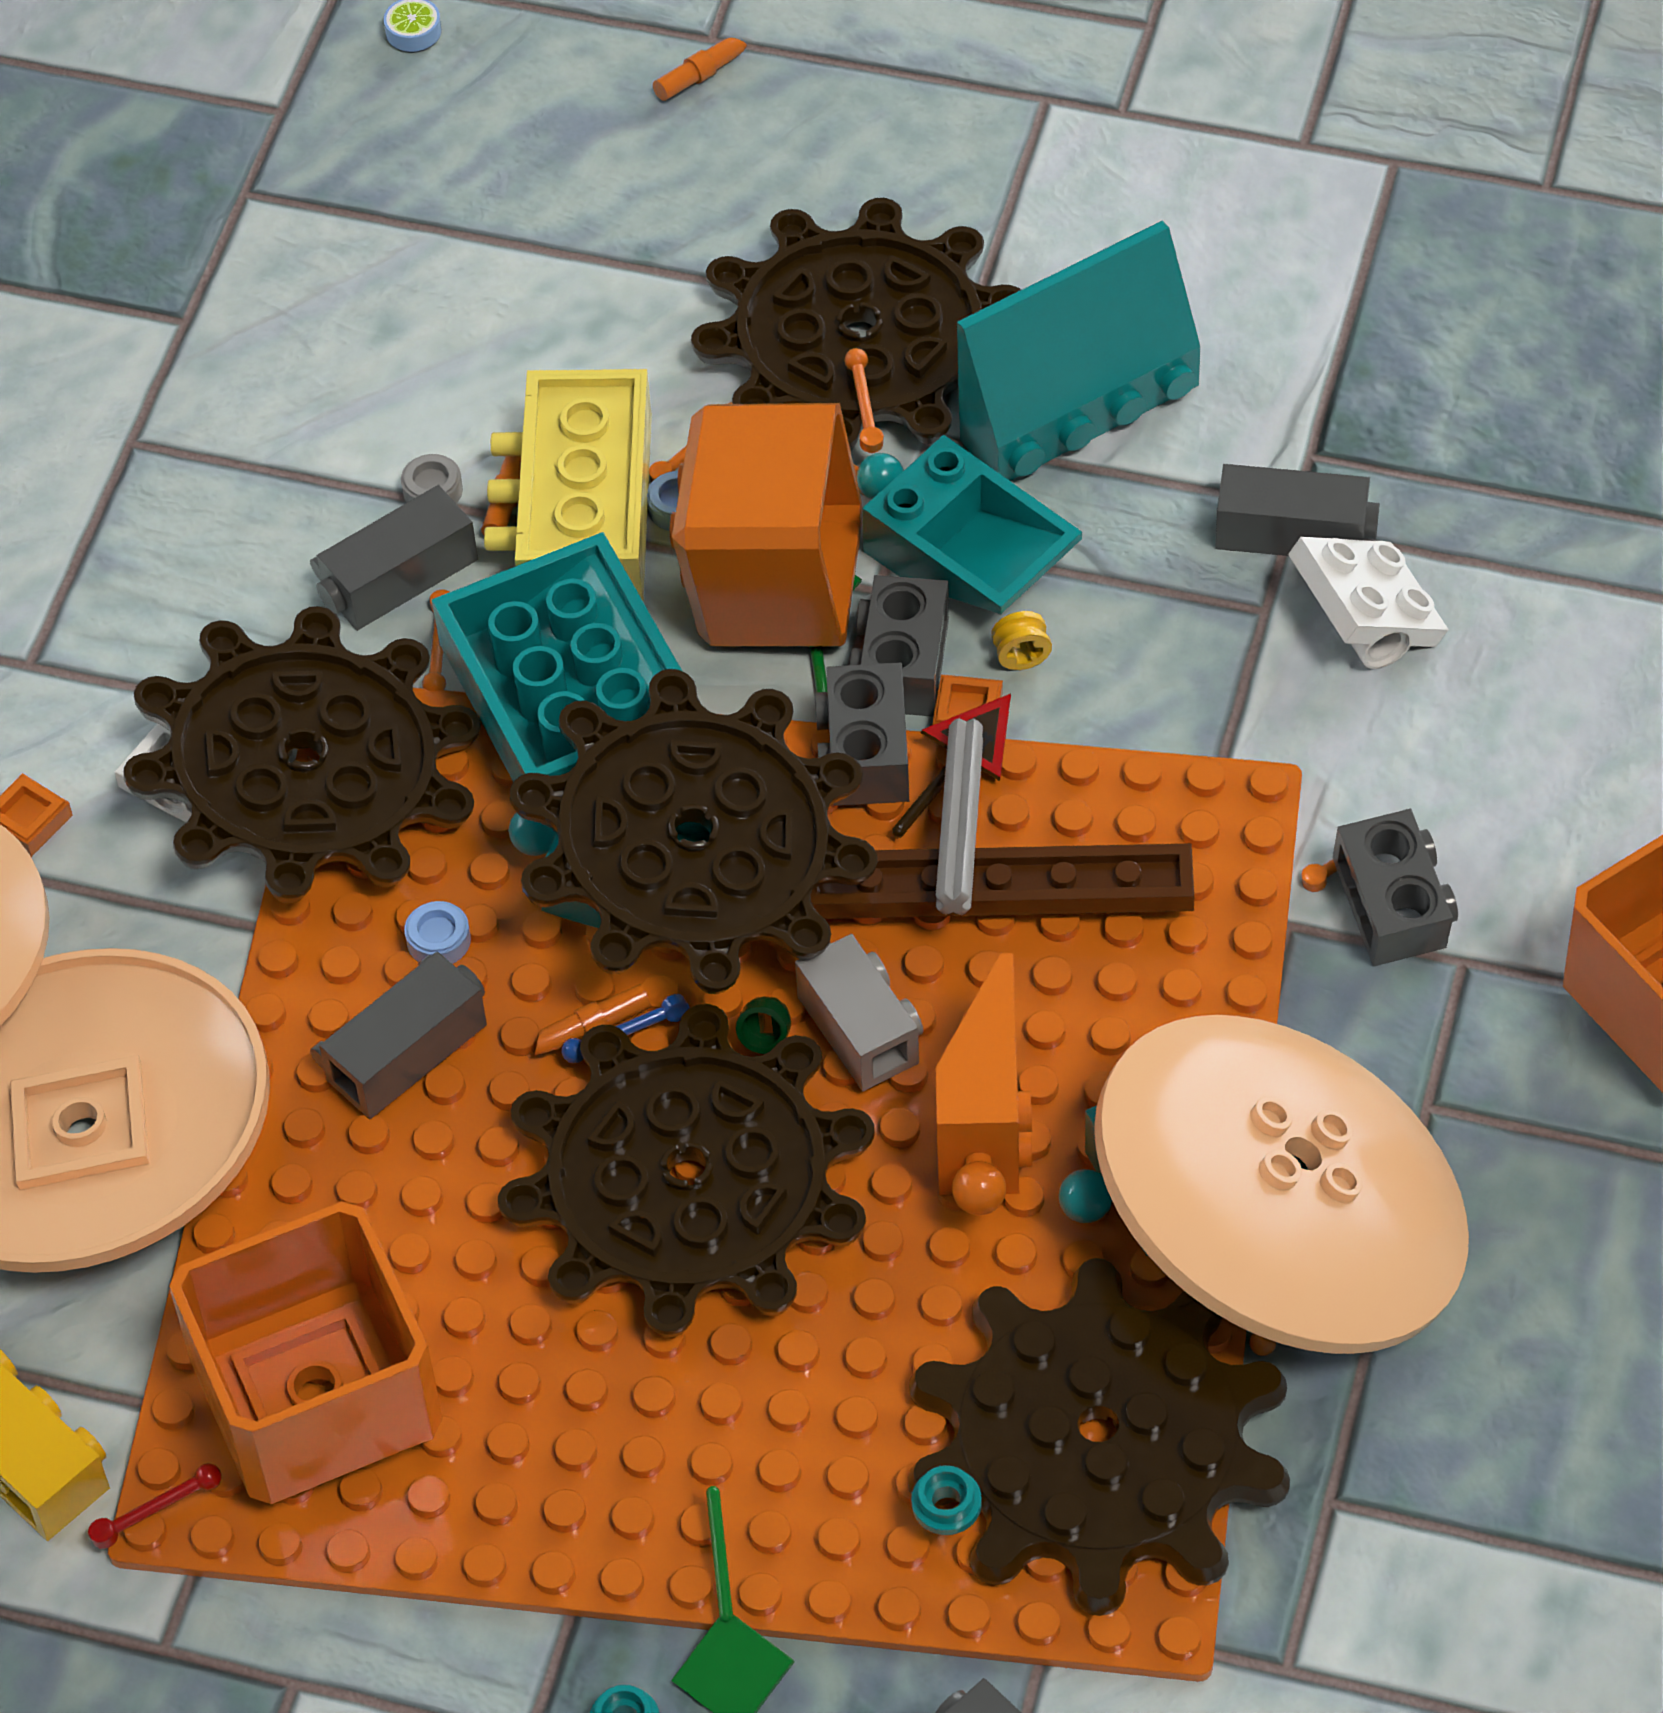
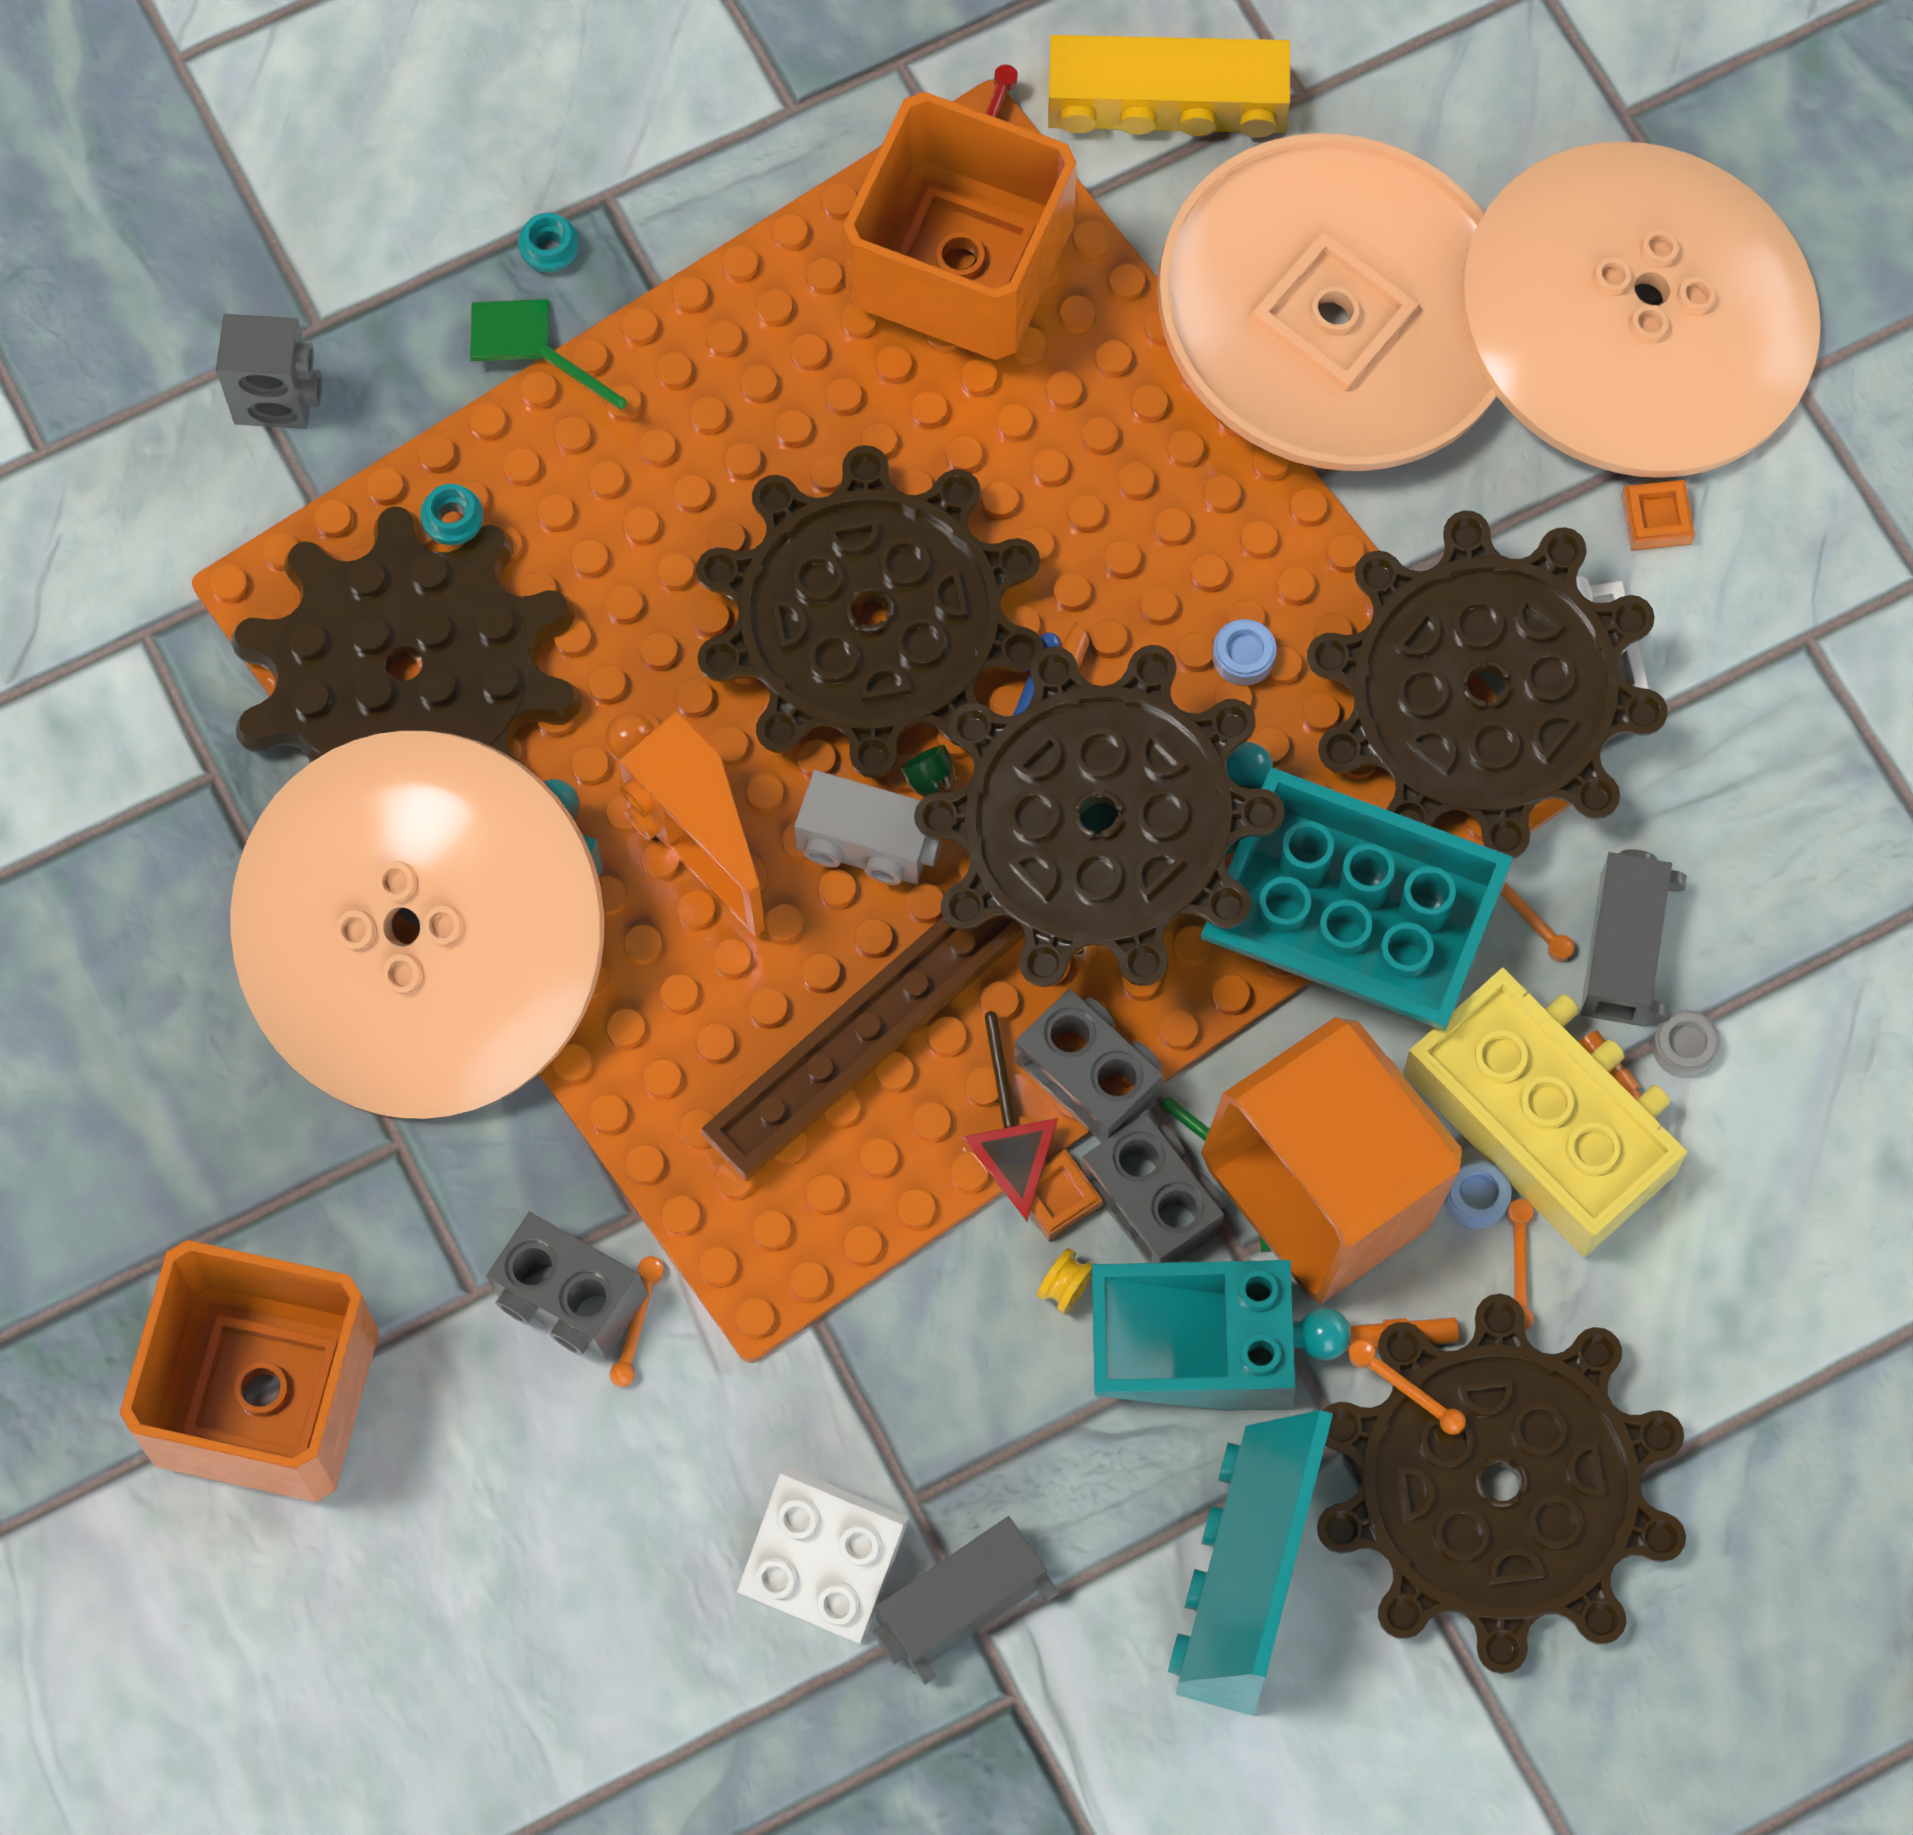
camera: 135 degrees right, 15 degrees up
dark grey brick [310,951,487,1119] -> none
light grey axle [936,718,983,915] -> none

